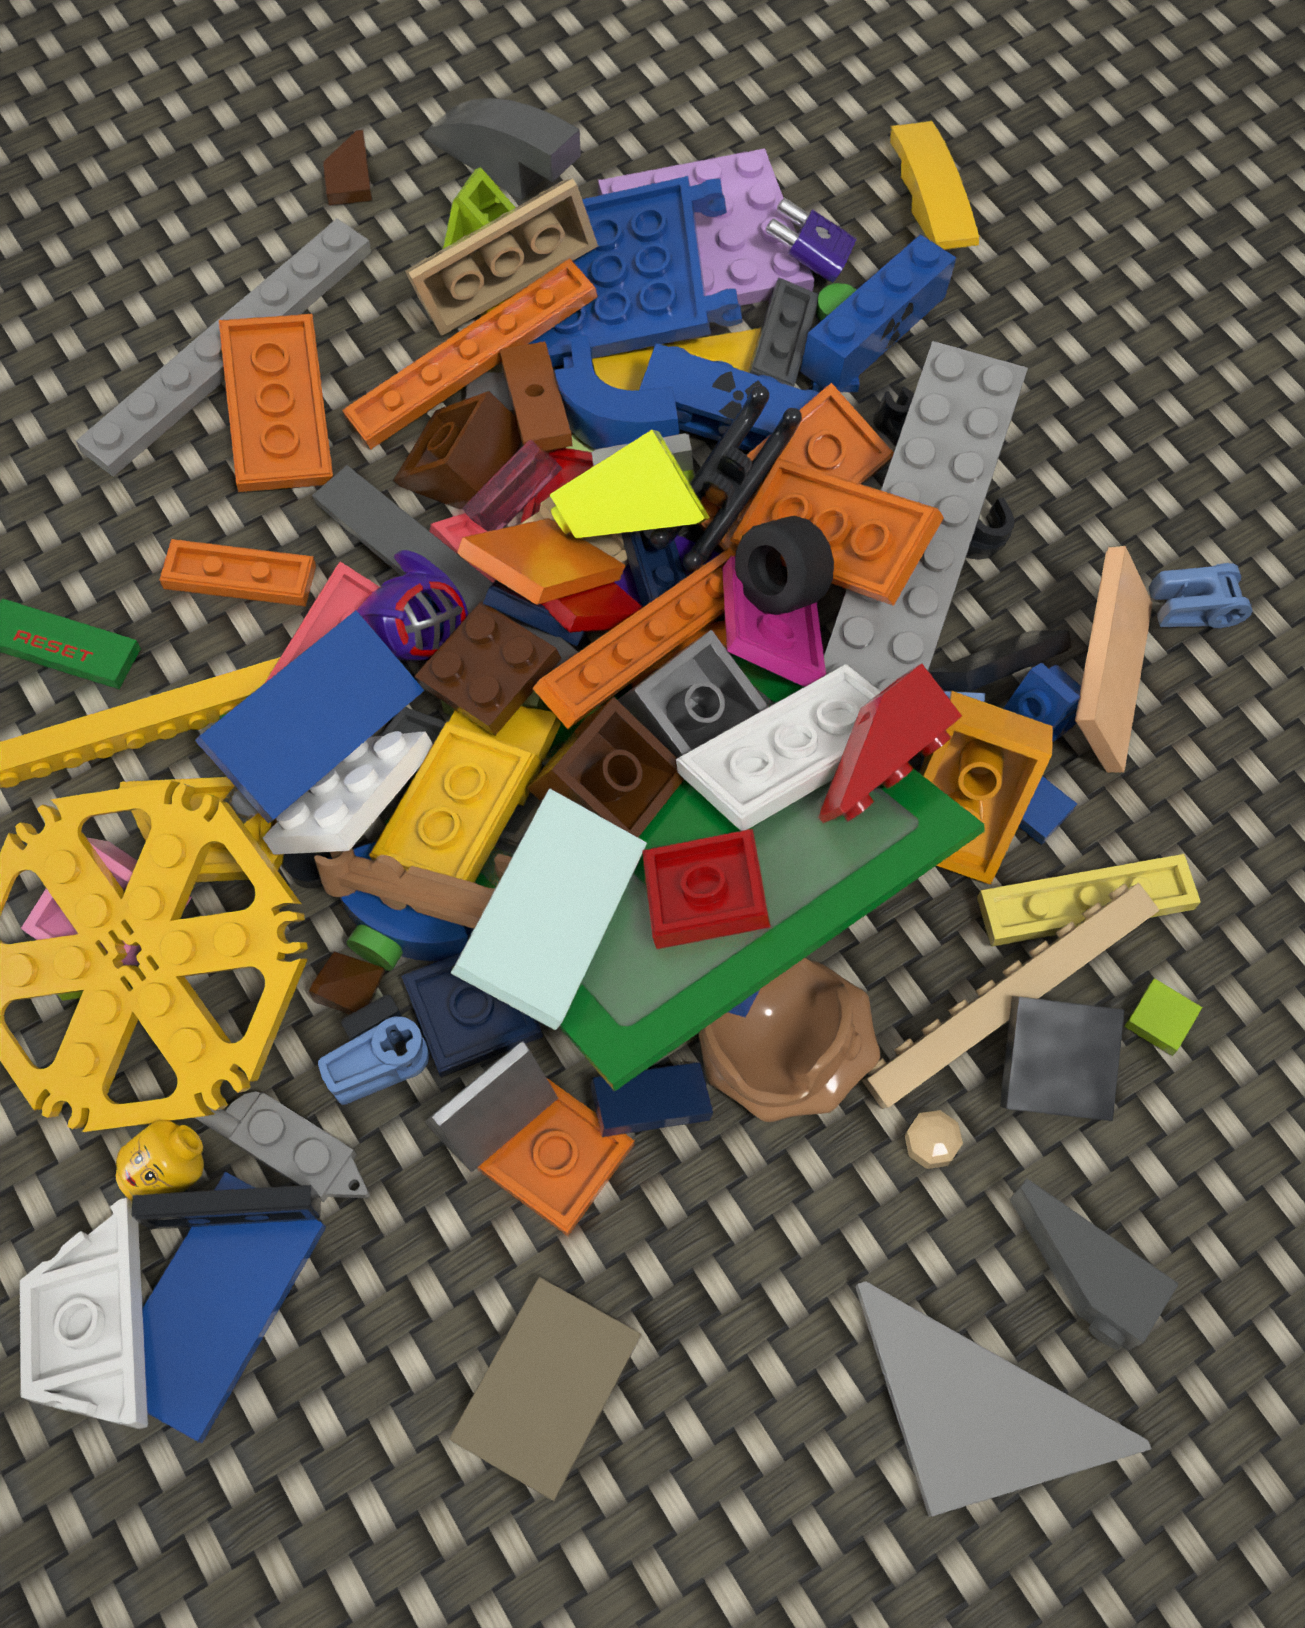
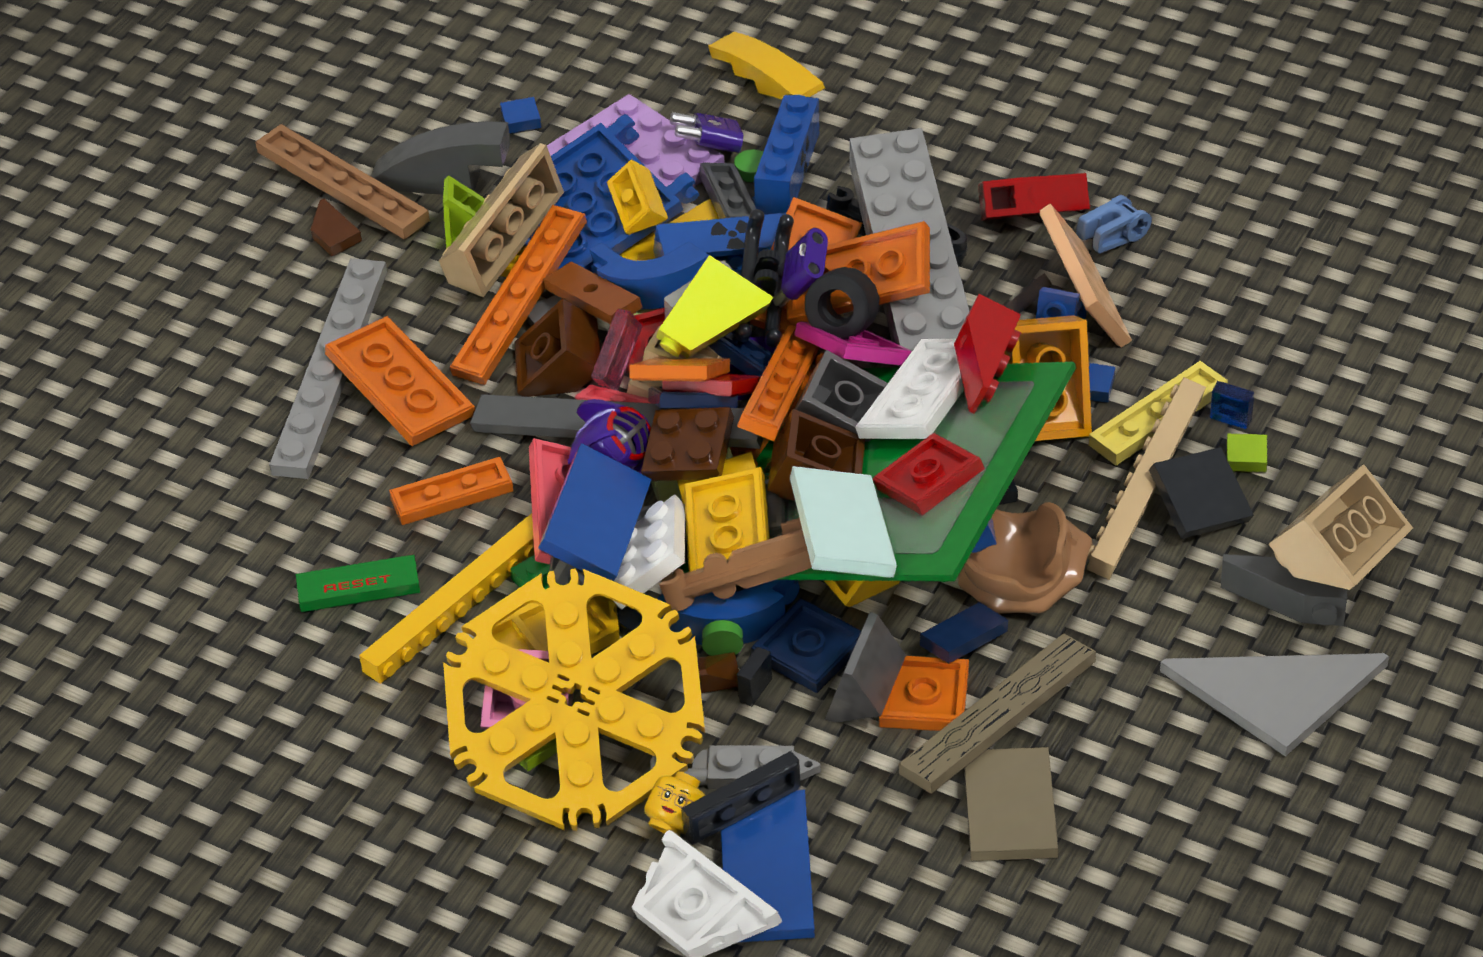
camera: 25 degrees left, 20 degrees down
medium blue piece [318,1016,430,1105] -> none
tan tile [904,1110,963,1169] -> none
none -> medium nougat plate [255,124,430,240]
none -> blue tile [500,97,541,134]
none -> yellow slope [607,159,668,235]
none -> dark purple piece [773,228,828,307]
none -> dark tan tile [899,633,1096,794]
none -> red slope [978,173,1090,221]
none -> clear blue tile [1210,381,1254,429]
none -> tan slope [1269,464,1413,590]

